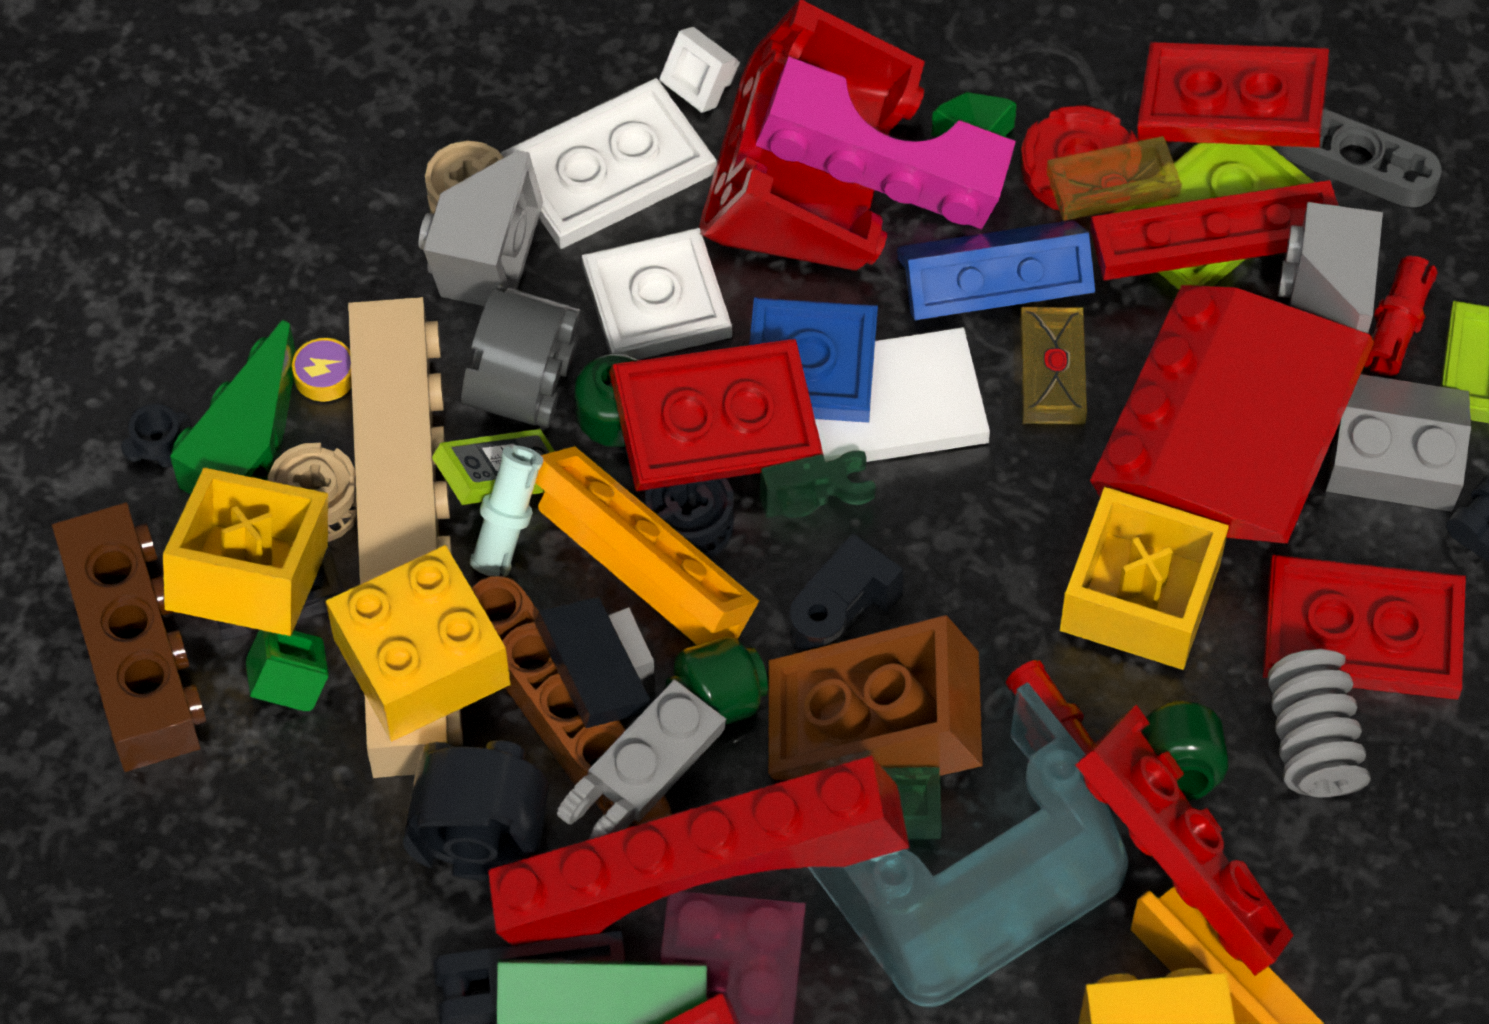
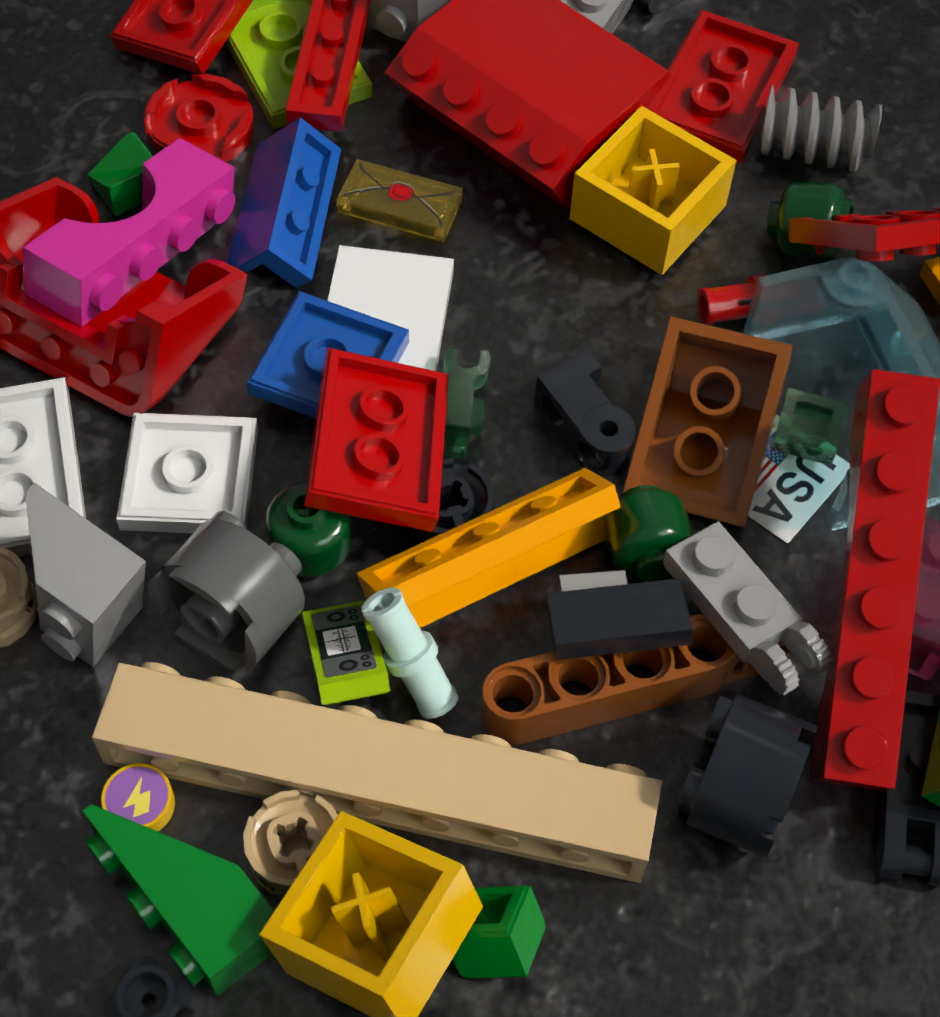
camera: 75 degrees left, 0 degrees up
yellow brick [326,545,510,742] -> none
clear yellow tile [1046,136,1182,221] -> none

